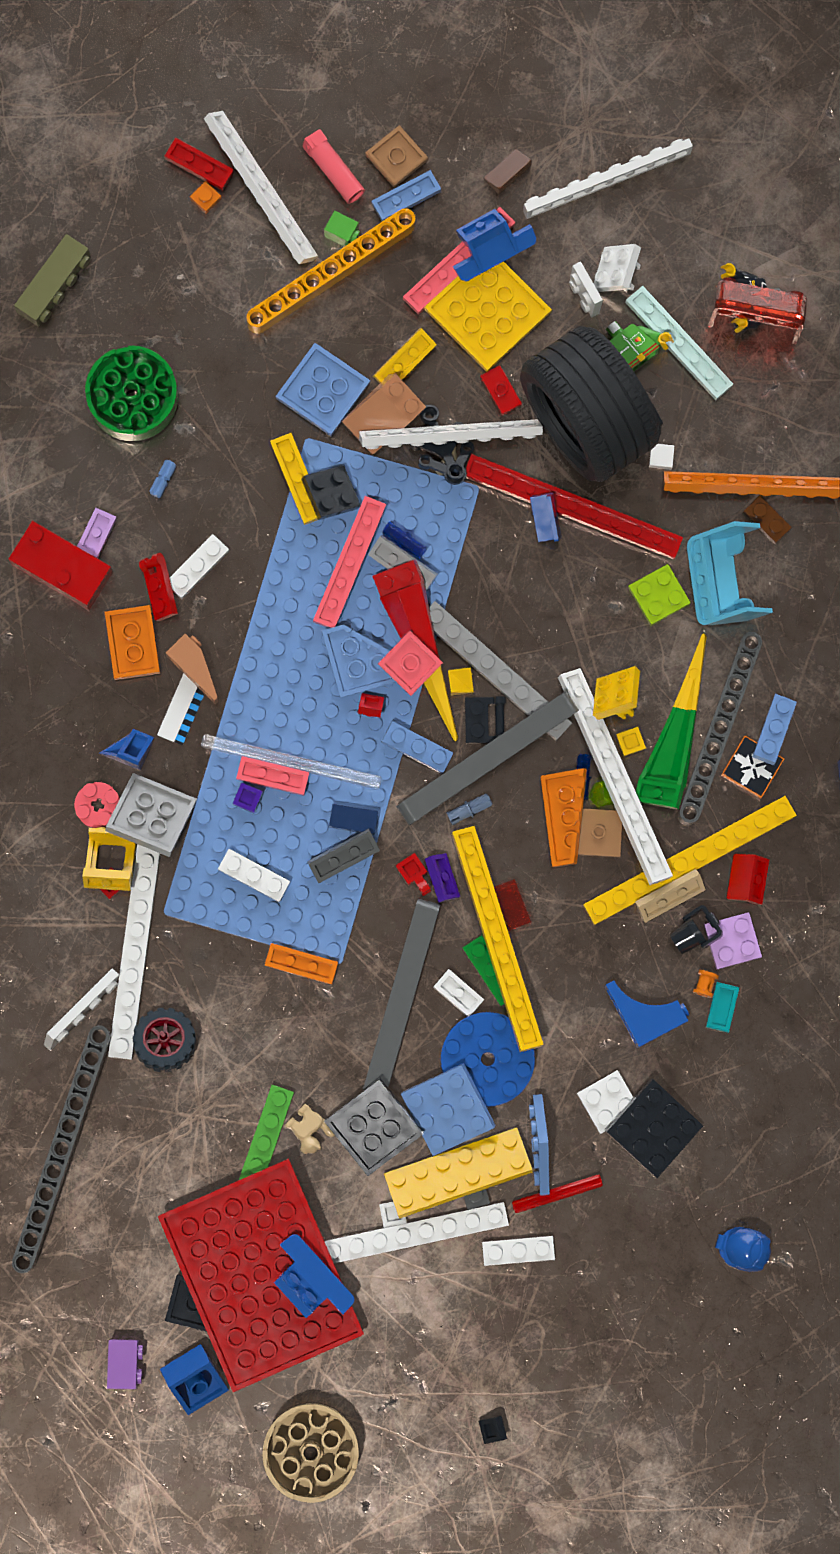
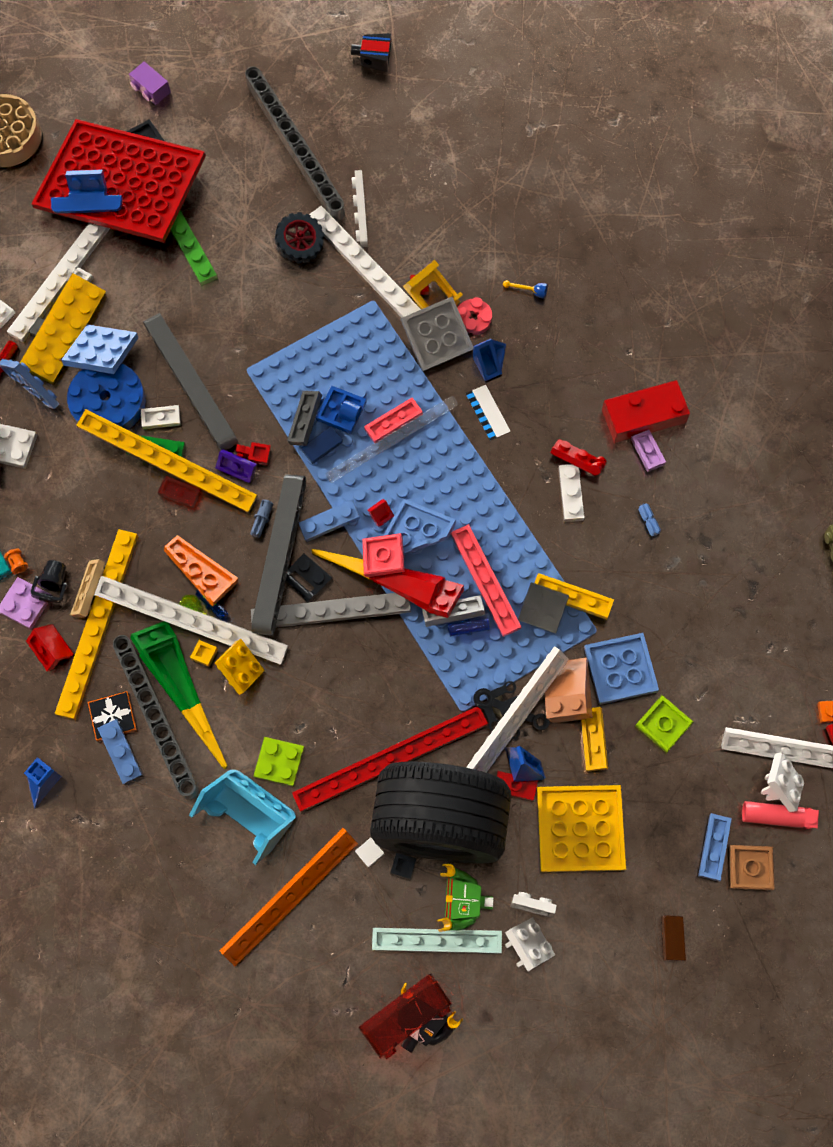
camera: 140 degrees right, 10 degrees down
green brick [85,346,178,441] -> none
orange plate [105,605,160,680] -> none
blue slope [160,1344,229,1415] -> none
nougat slope [166,634,219,705] -> none
white plate [218,849,290,903] -> none
dark purple plate [232,783,263,814] -> none
light orange beam [247,209,415,334] -> none
orange plate [265,943,338,985] -> none
tan animal [285,1104,335,1154] -> none
bright green brick [324,210,360,247] -> none
plate [324,1078,424,1176] -> none
coral plate [403,207,515,315] -> none
yellow slope [448,668,474,696] -> none
blue plate [452,209,536,281] -> none
white plate [523,138,693,219] -> none
panel [530,492,561,542] -> none
medium nougat plate [578,809,622,858] -> none
blue arch [604,981,689,1048] -> none
reddish brown plate [743,496,792,545] -> none
none -> blue plate [316,386,367,434]
none -> hinge [503,280,548,299]
none -> blue slope [505,746,545,782]
none -> lime tile [635,695,693,753]
none -> white plate [761,752,804,812]

